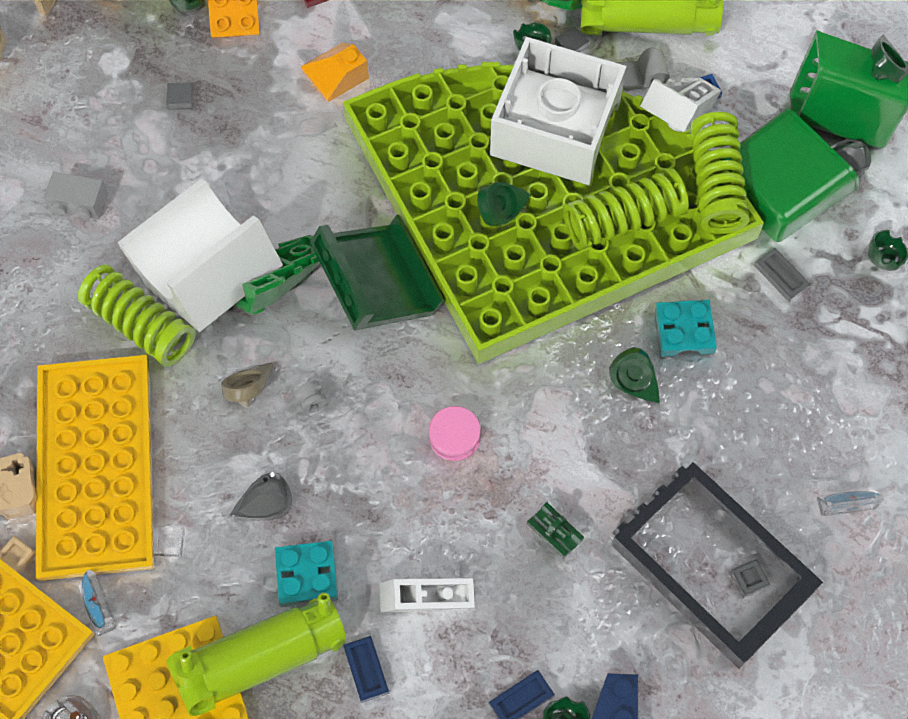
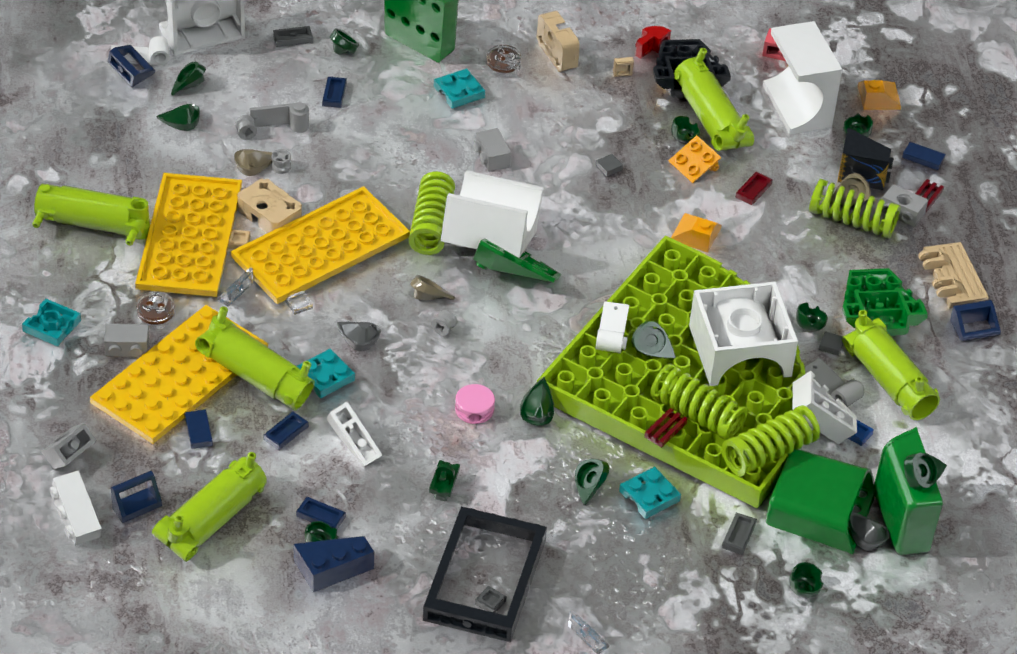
camera: 55 degrees right, 20 degrees down
dark green panel [310,215,445,331] -> none
none -> dark green piece [520,377,554,425]
none -> white door [596,301,629,353]
none -> dark red tile [644,408,688,448]

